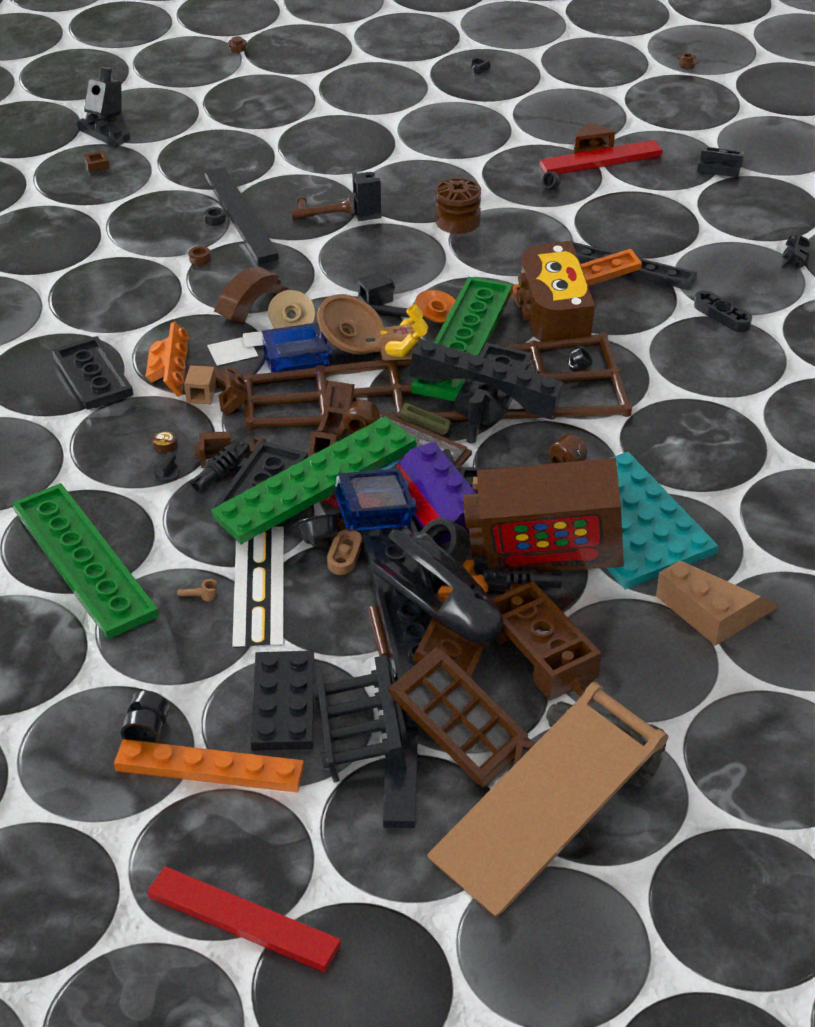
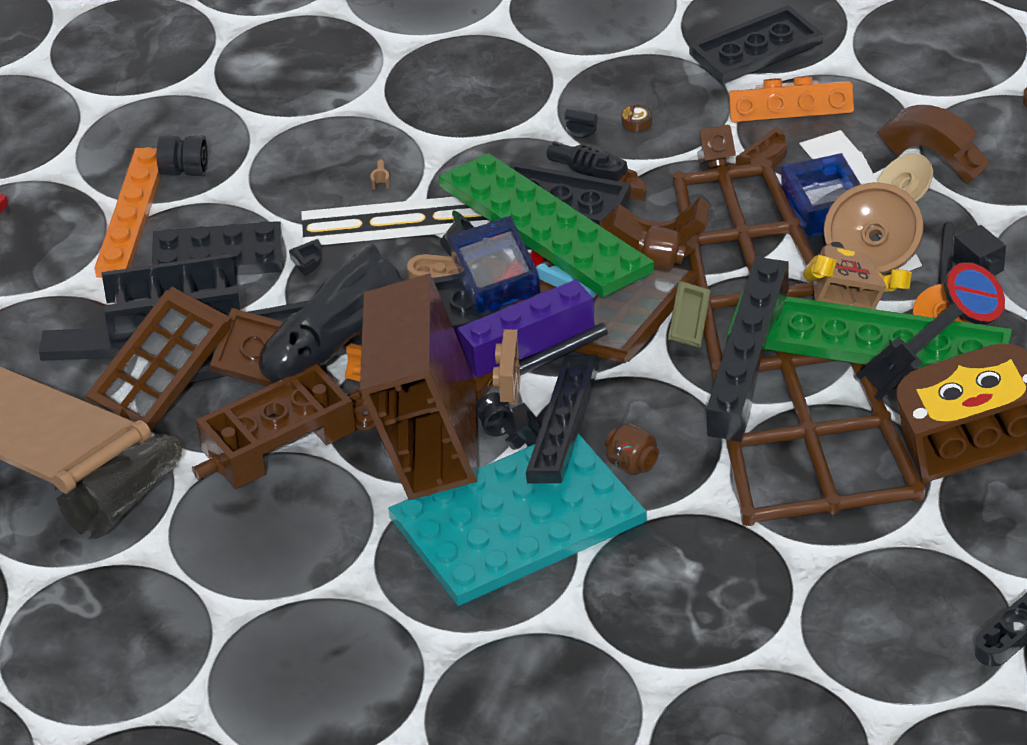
camera: 90 degrees right, 0 degrees up
green plate [12,483,159,640] -> none
medium nougat brick [184,366,216,405] -> none
reddish brown bracket [194,431,231,468] -> none
black hinge [455,342,533,444] -> none
black tile [568,345,592,371] -> none
medium nougat wedge [656,561,778,646] -> none
none -> black tile [289,239,322,276]
none -> piece [856,263,1005,401]

